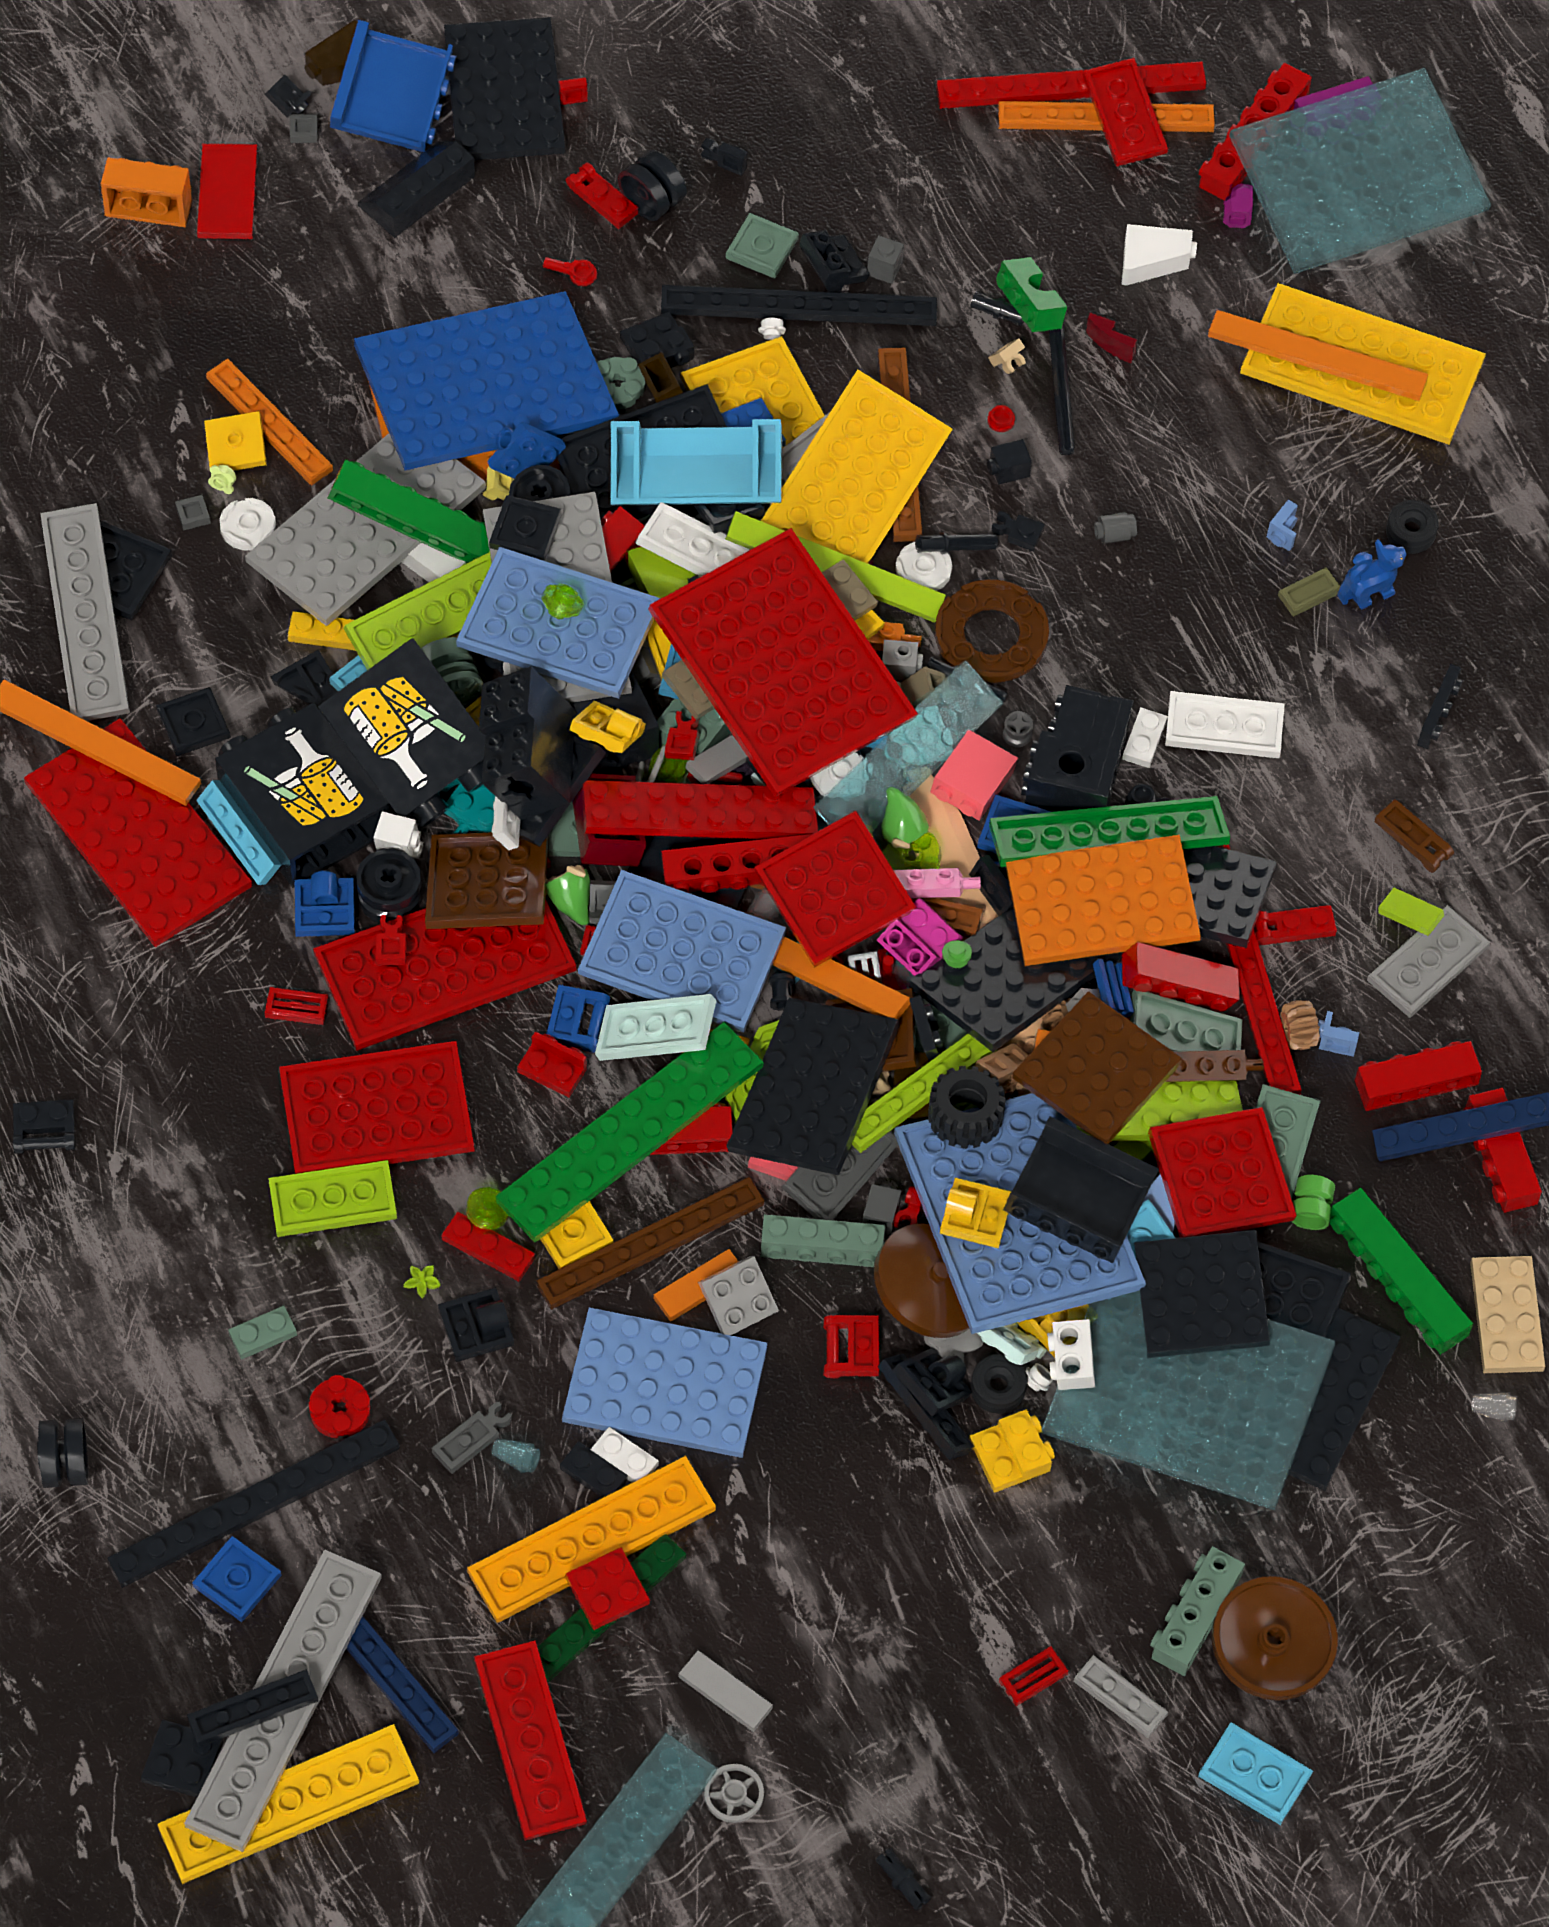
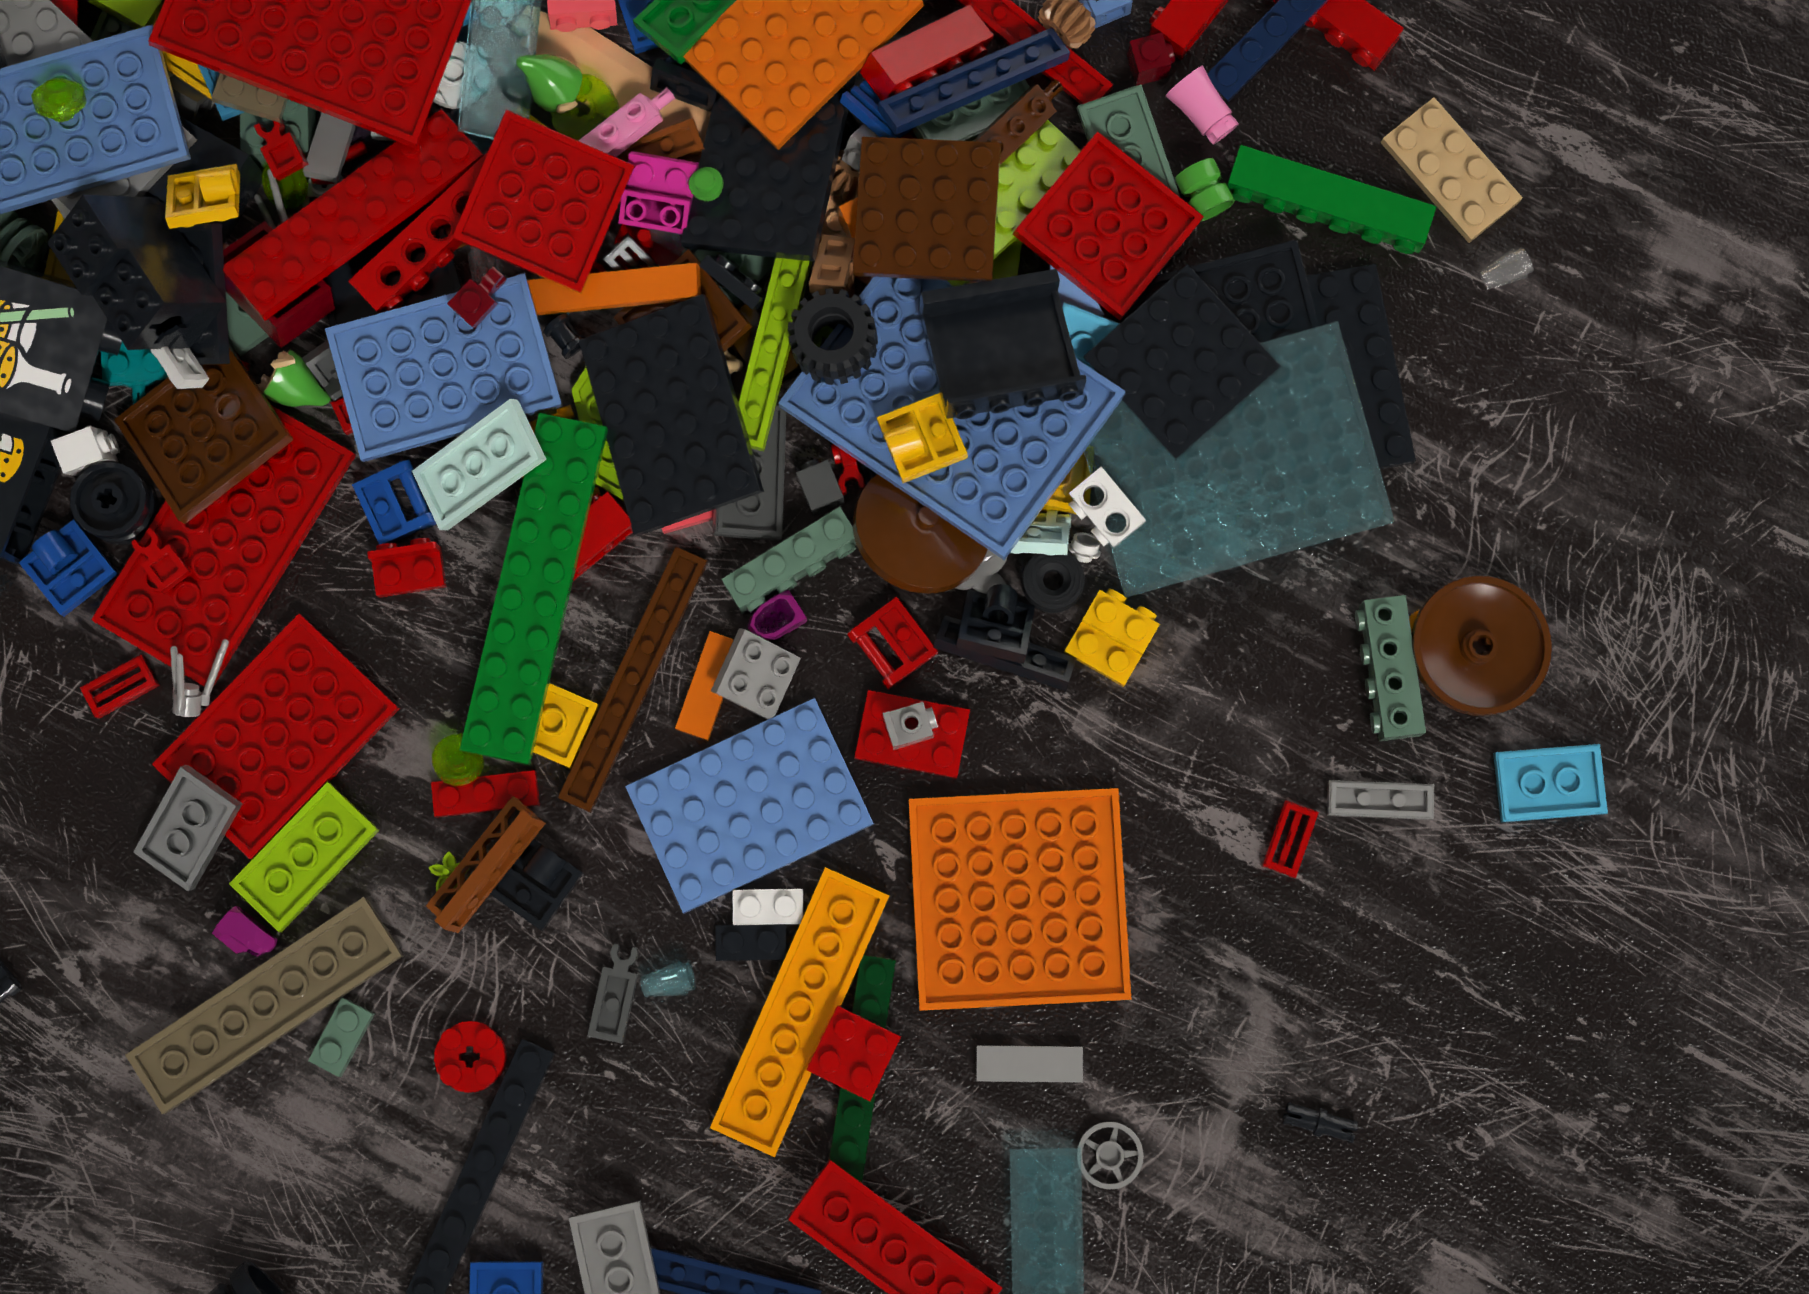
camera: 30 degrees left, 20 degrees up
none -> dark tan plate [125,897,404,1114]
none -> dark grey plate [133,765,243,891]
none -> light grey plant [170,639,229,717]
none -> magenta rock [212,906,277,957]
none -> dark orange fence [426,796,546,933]
none -> dark red plate [447,266,507,329]
none -> rock [748,590,807,641]
none -> red plate [855,690,970,779]
none -> dark blue plate [878,28,1070,136]
none -> light grey brick [883,702,938,750]
none -> orange plate [909,788,1132,1011]
none -> dark red brick [1127,32,1175,86]
none -> bright pink plant [1166,66,1239,145]

